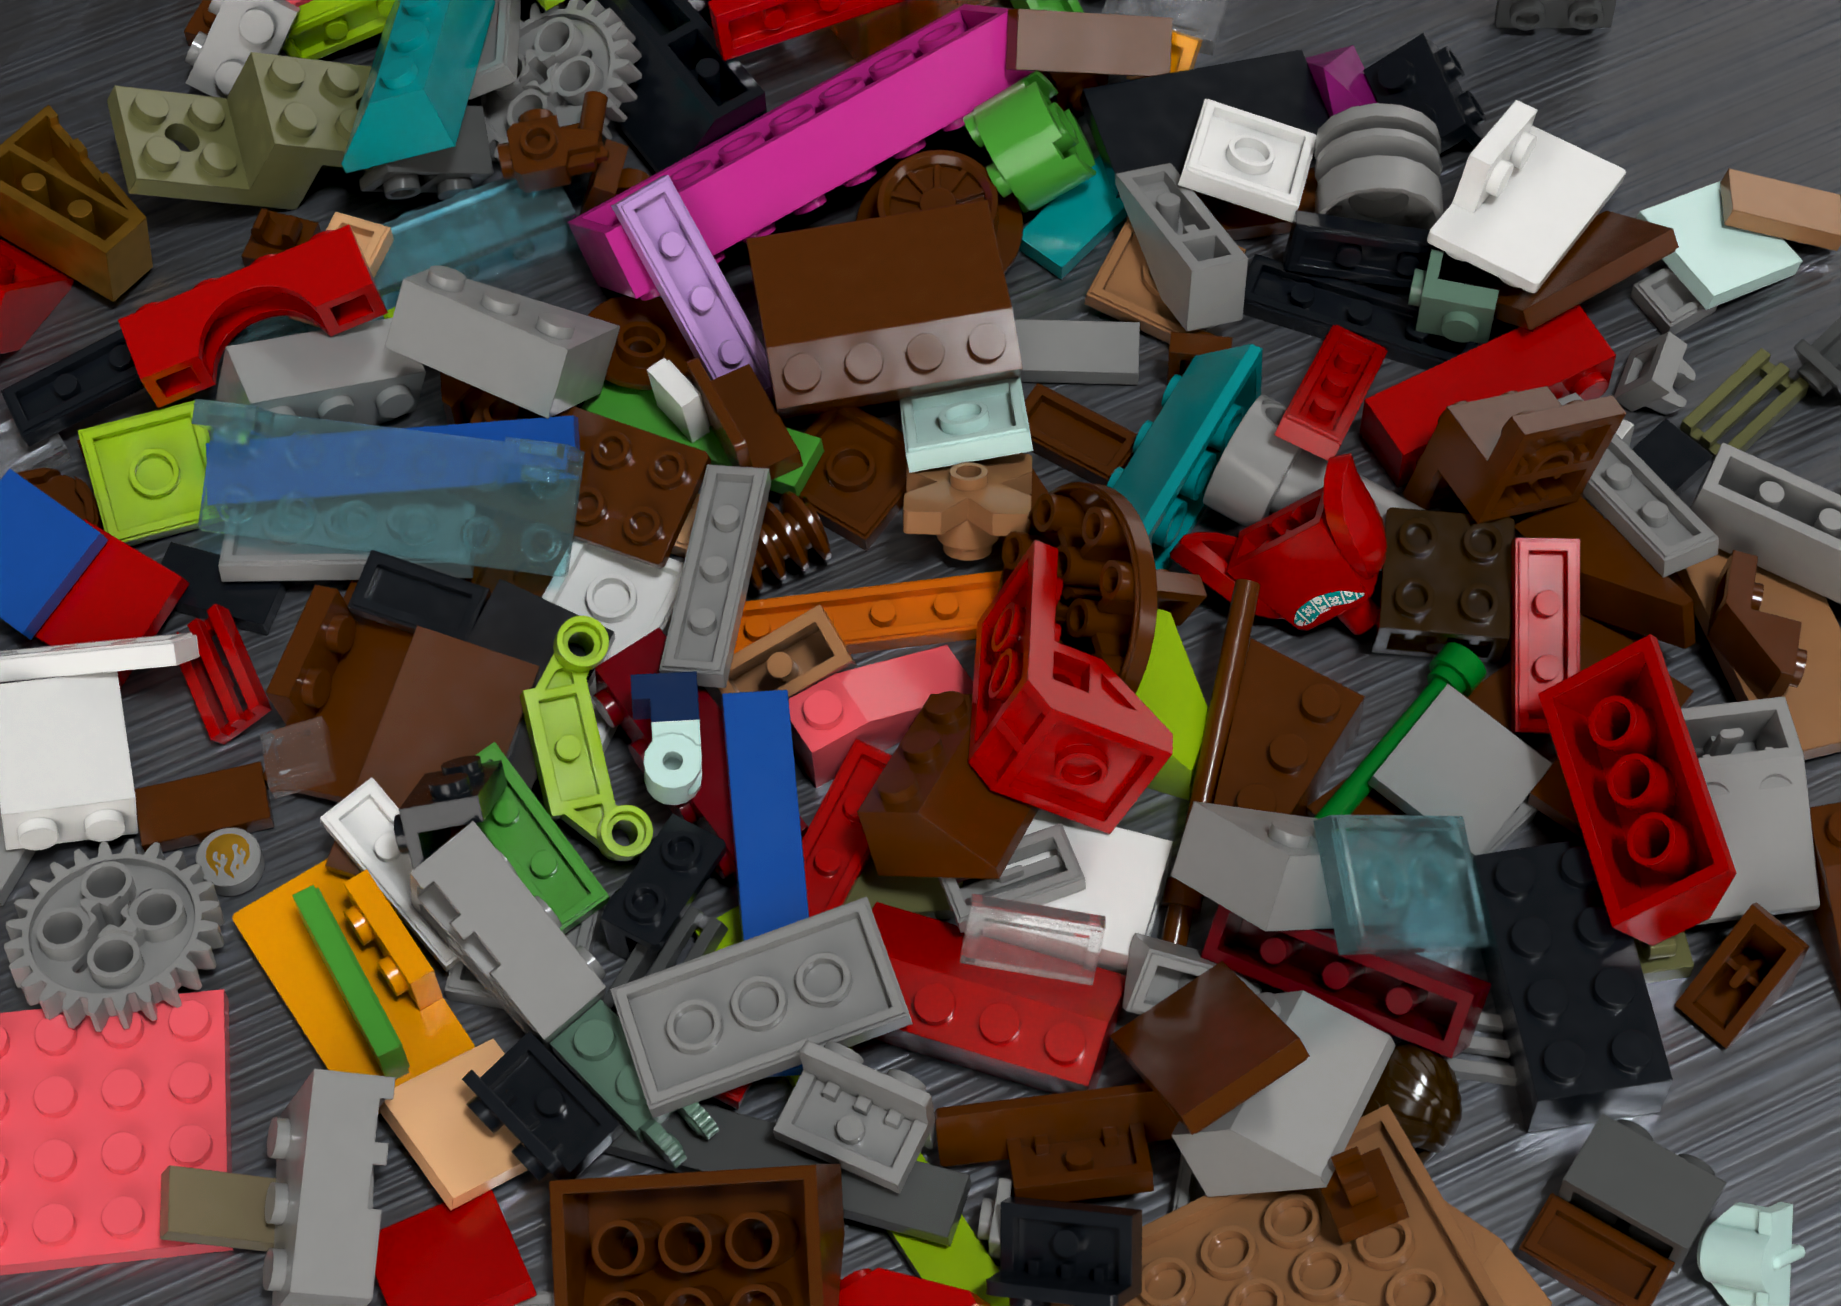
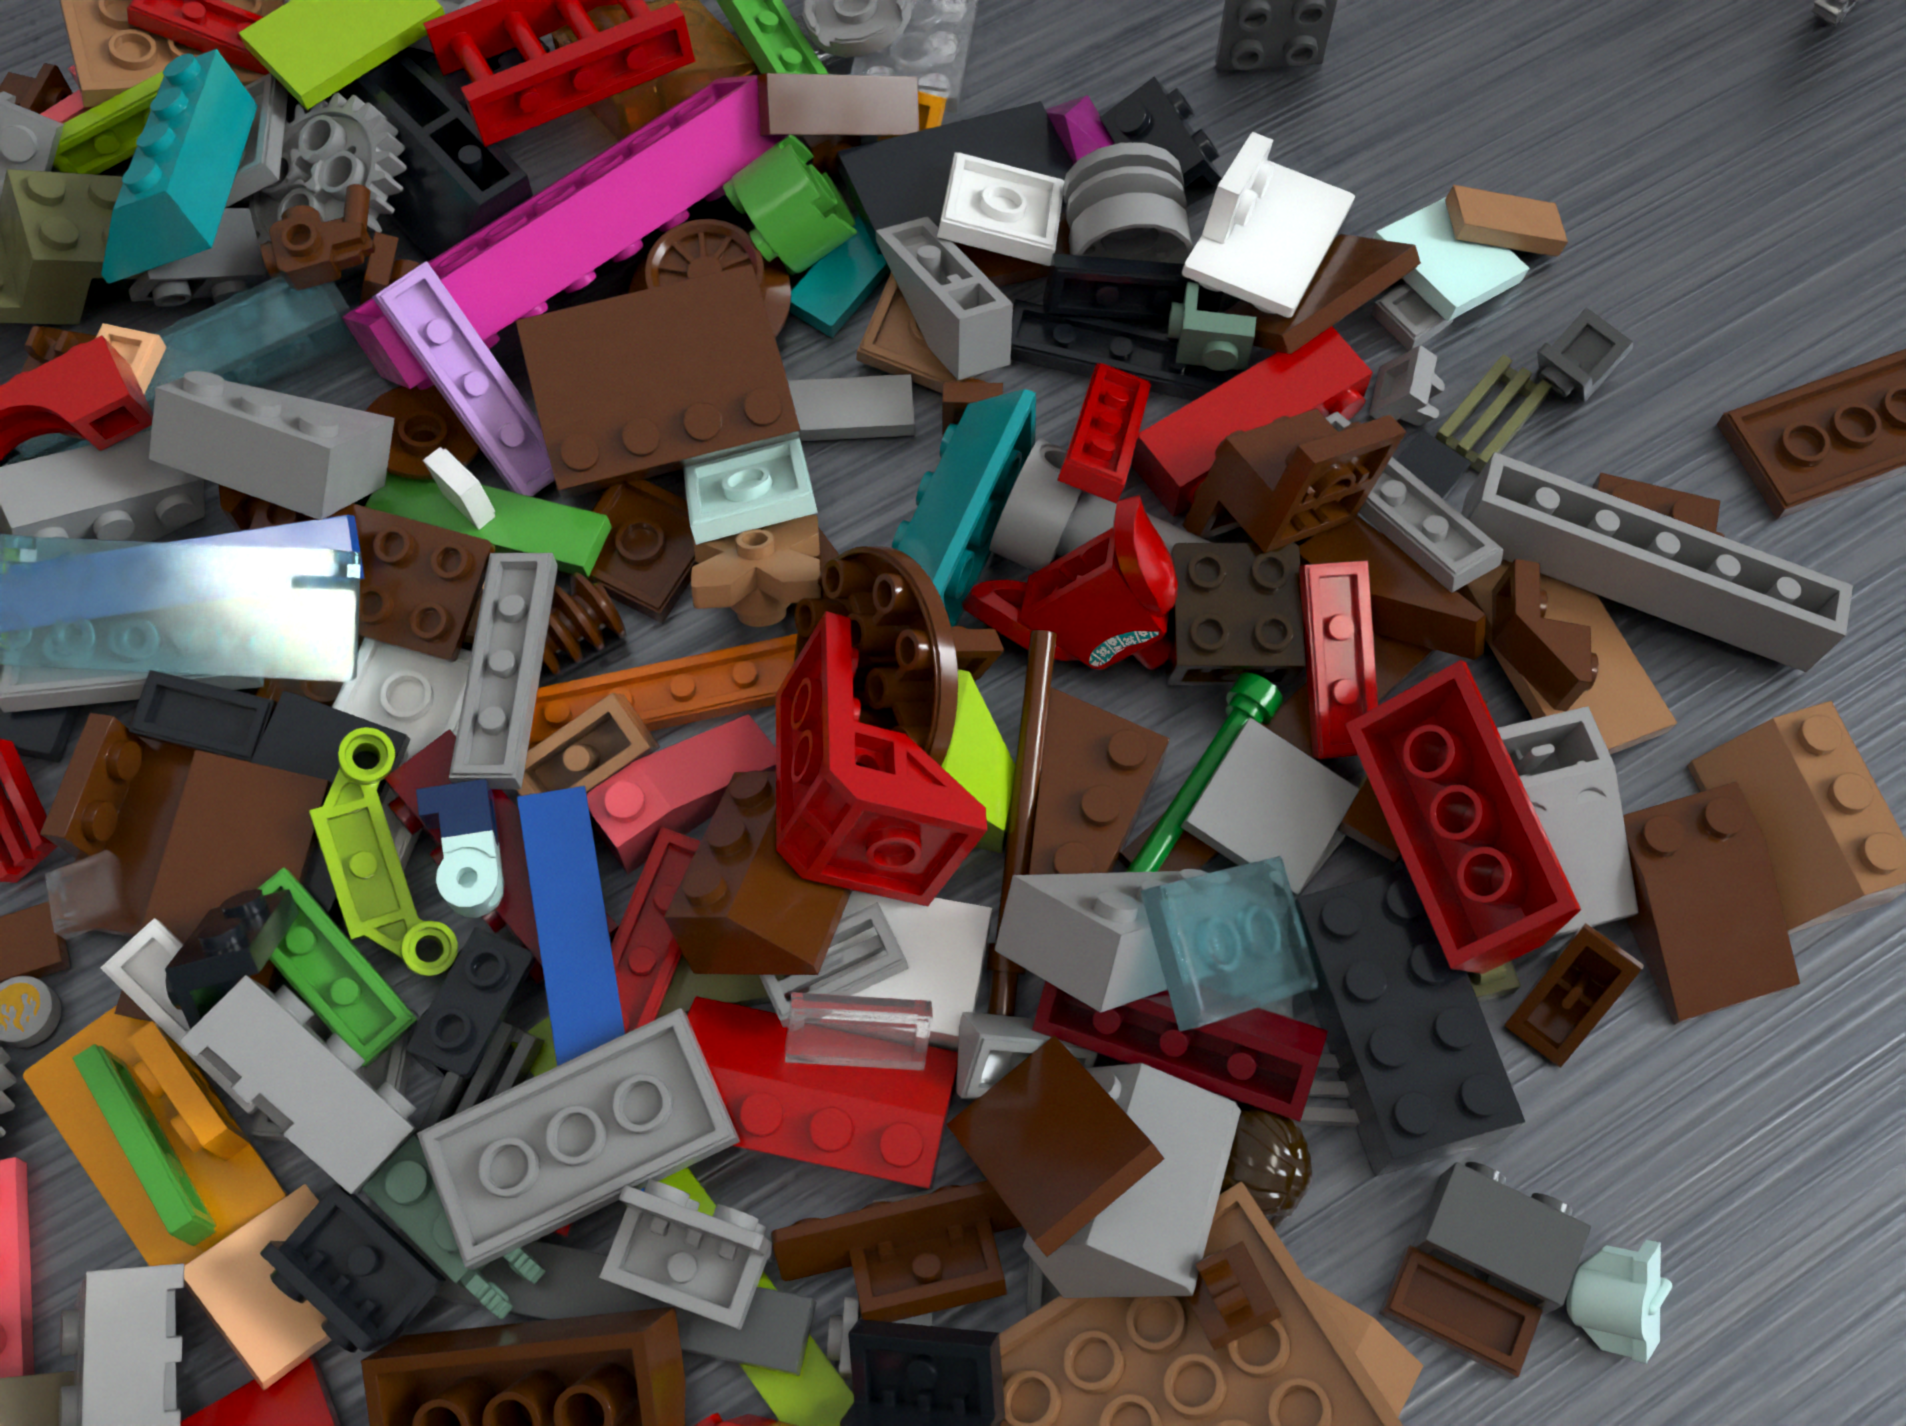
camera: 10 degrees left, 5 degrees up
reddish brown panel [686,357,803,480] -> none
reddish brown tile [1025,383,1137,486] -> none

